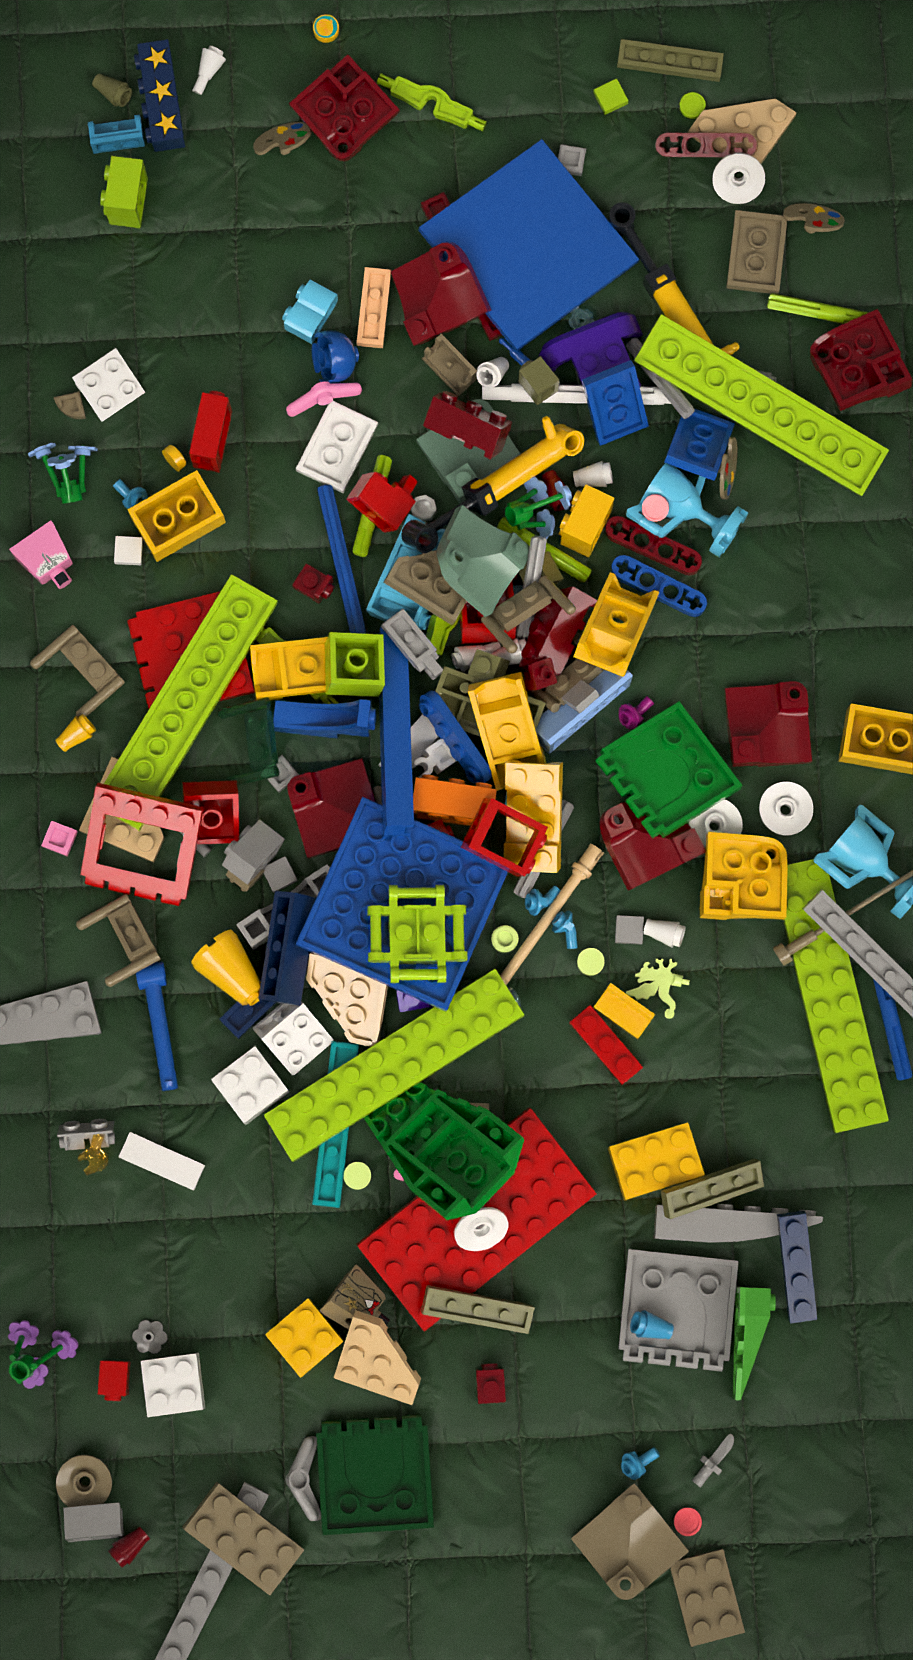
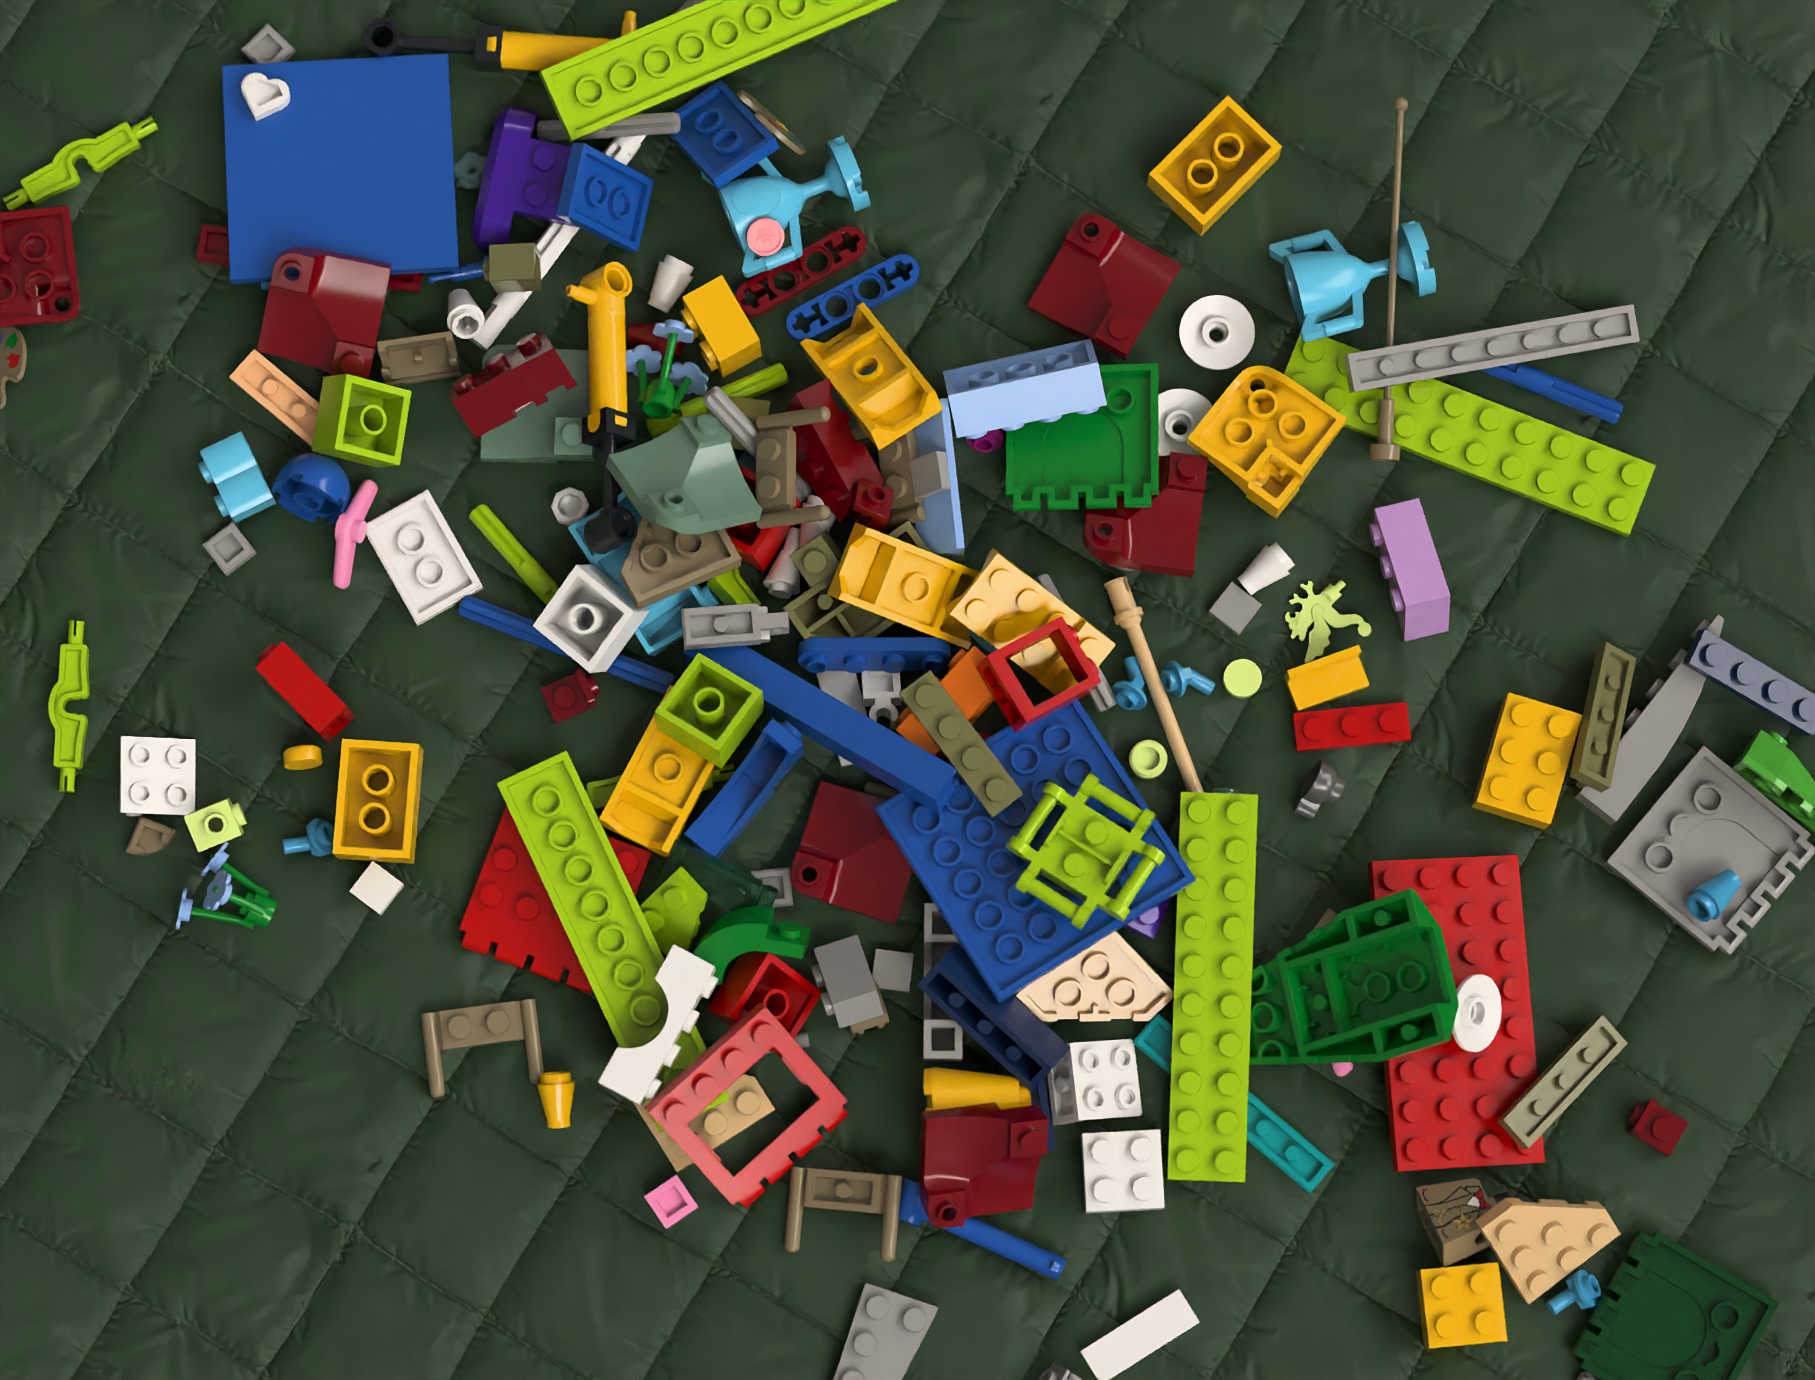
camera: 55 degrees left, 0 degrees up
bright pink torso [9,521,73,589] -> none
yellowish green tile [344,1162,371,1190] -> none
red hinge [346,472,418,533] -> none
none -> lime piece [48,620,90,793]
none -> yellowish green brick [184,797,247,853]
none -> light grey tile [202,522,257,576]
none -> white tile [241,73,291,121]
none -> lime brick [312,374,412,468]
none -> white brick [533,564,649,673]
none -> white arch [598,945,719,1107]
none -> lime wing [640,866,708,956]
none -> green arch [692,906,811,985]
none -> olive plate [898,670,1023,818]
none -> dark red slope [919,1102,1049,1228]
none -> light blue slope [943,339,1107,439]
none -> dark grey piece [1293,760,1346,821]
none -> lavender wedge [1369,498,1450,642]
none -> dark azure plate [1545,1270,1601,1315]

